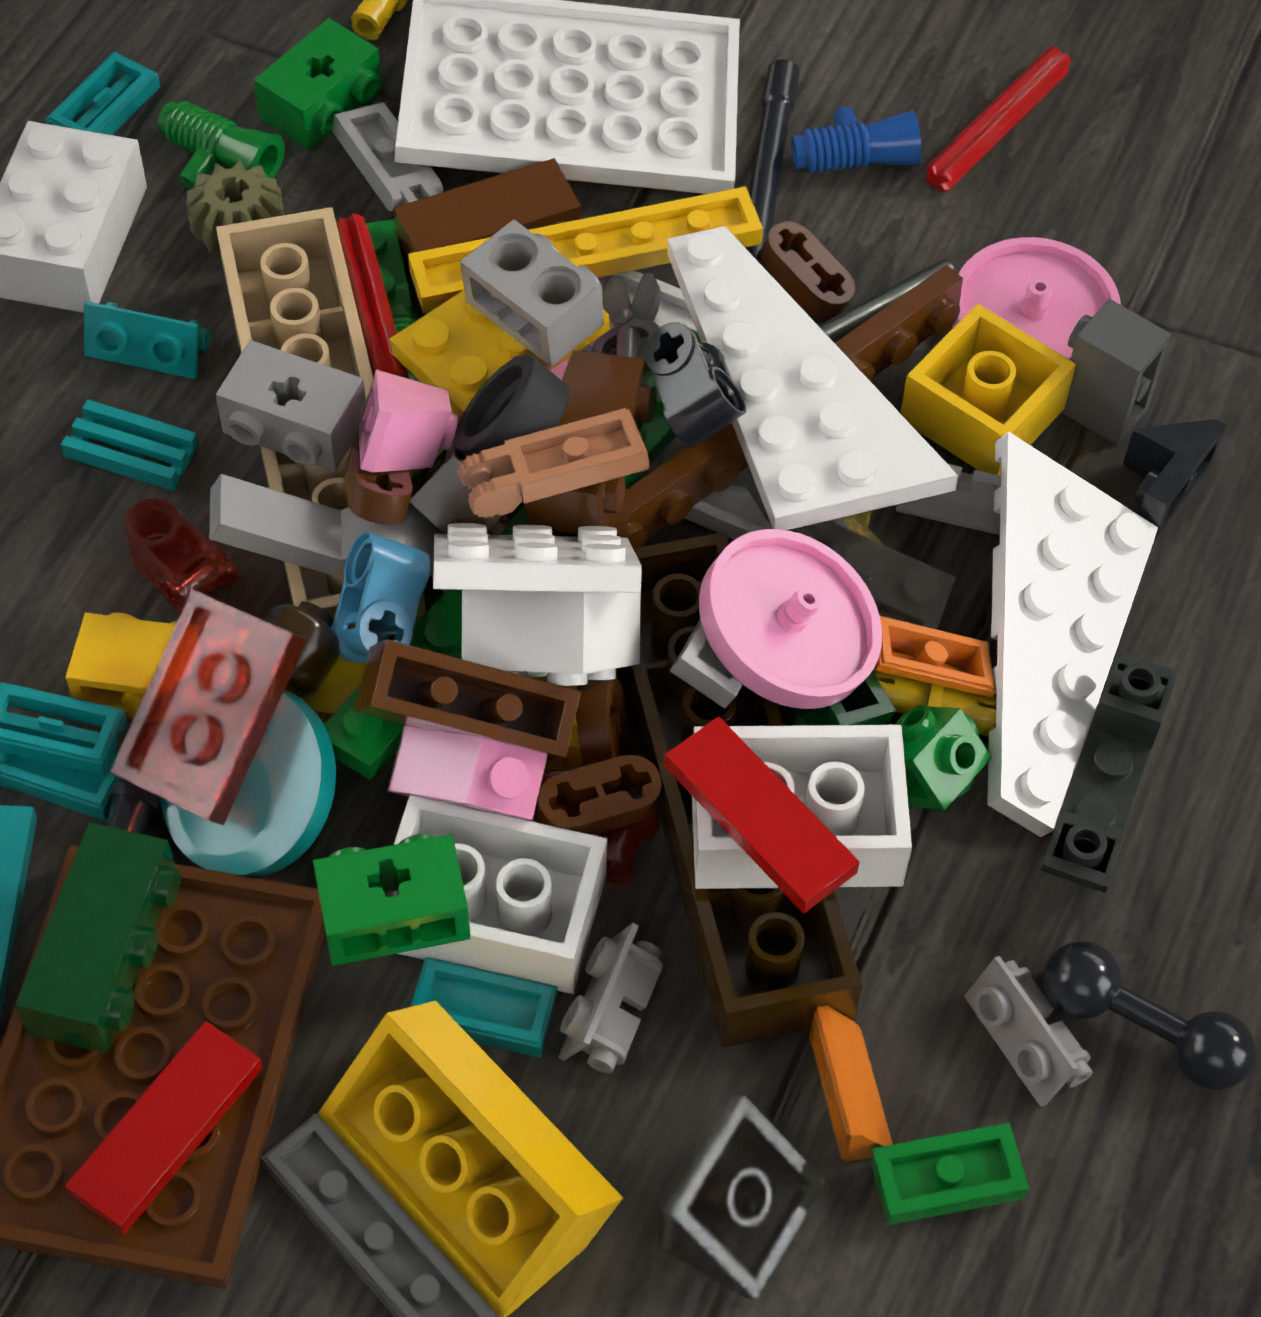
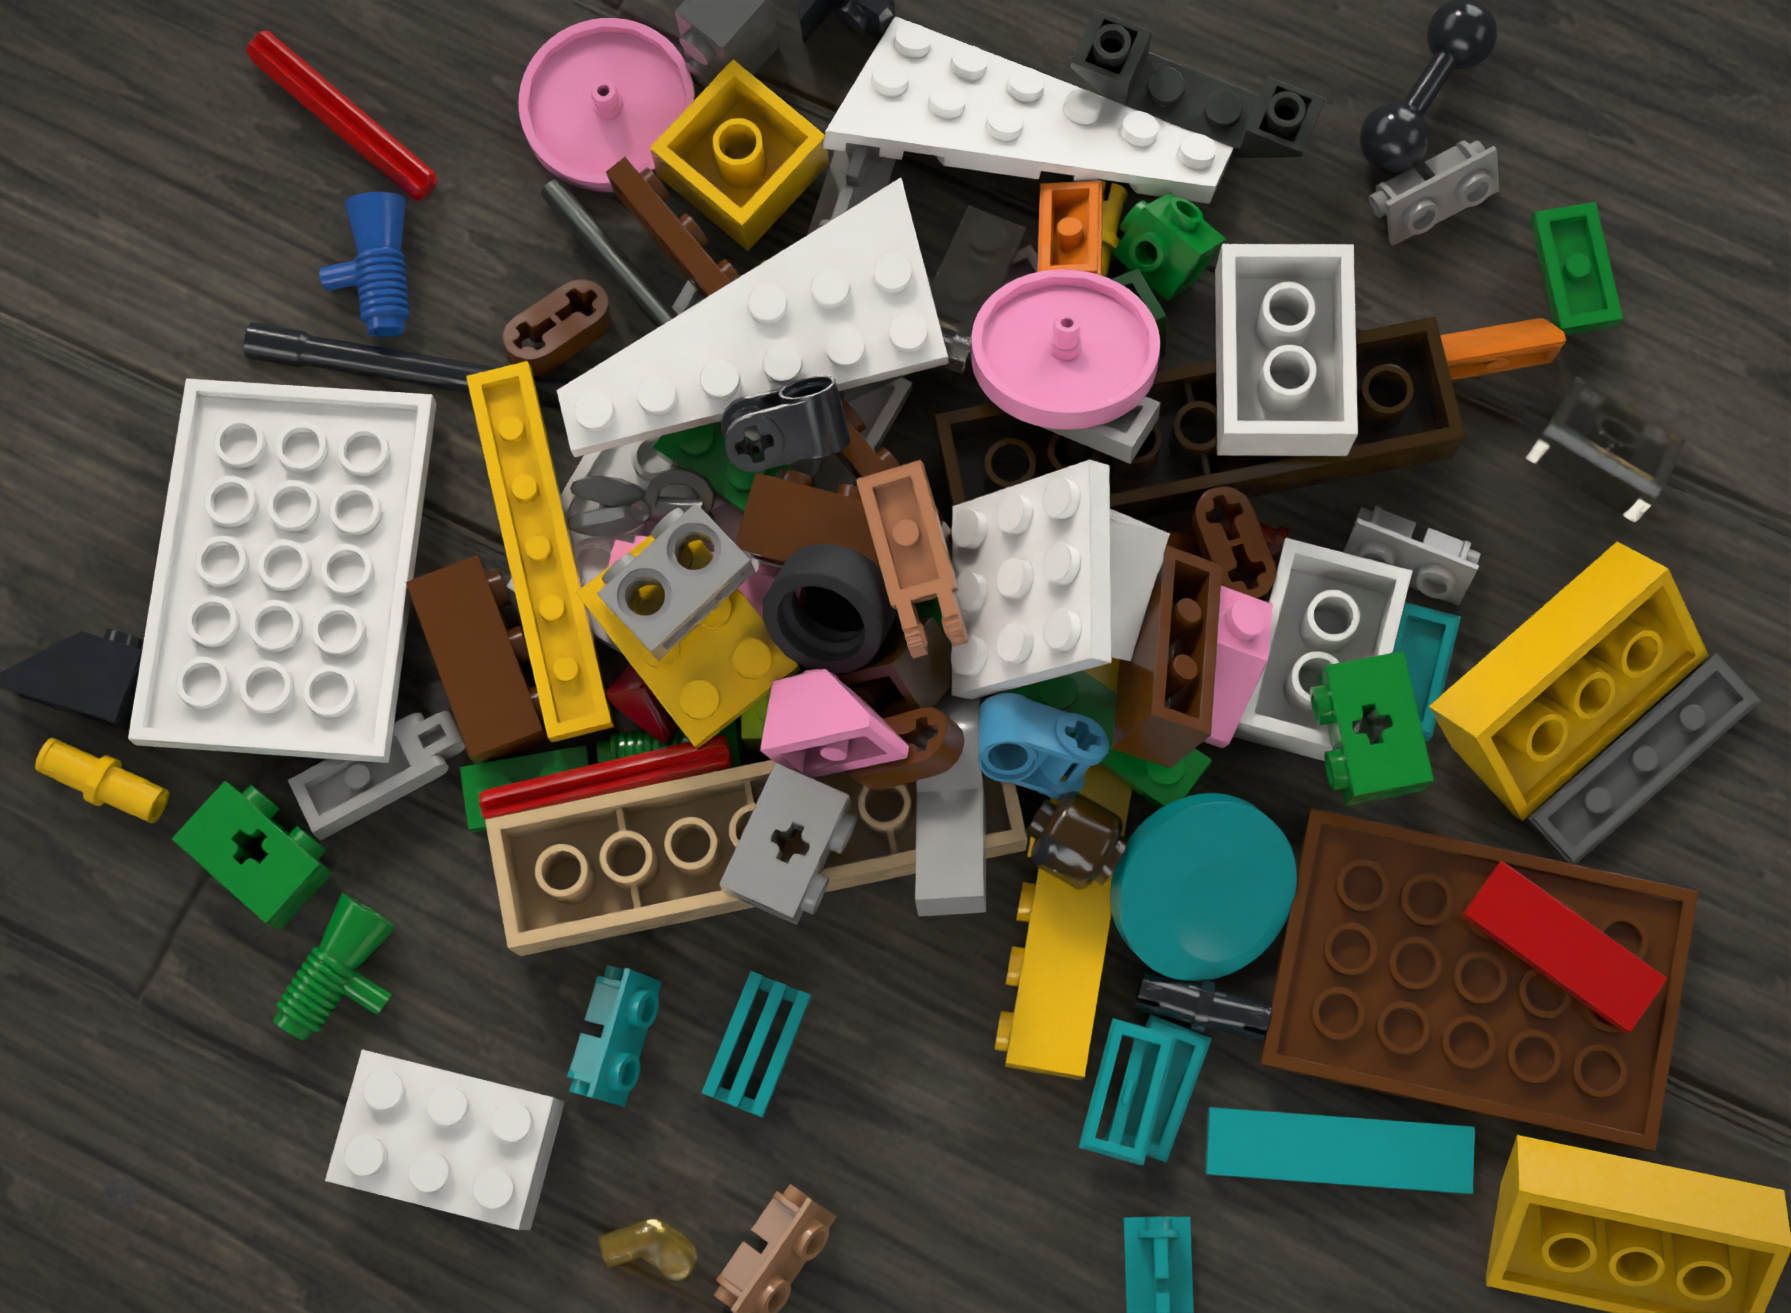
camera: 80 degrees left, 20 degrees up
dark green brick [15,822,181,1054] -> none
teal tile [45,52,160,135] -> none
clear red plate [110,589,307,825] -> none
clear red piece [124,497,238,618] -> none
olive gear [186,160,285,253] -> none
red tile [664,716,860,914] -> none

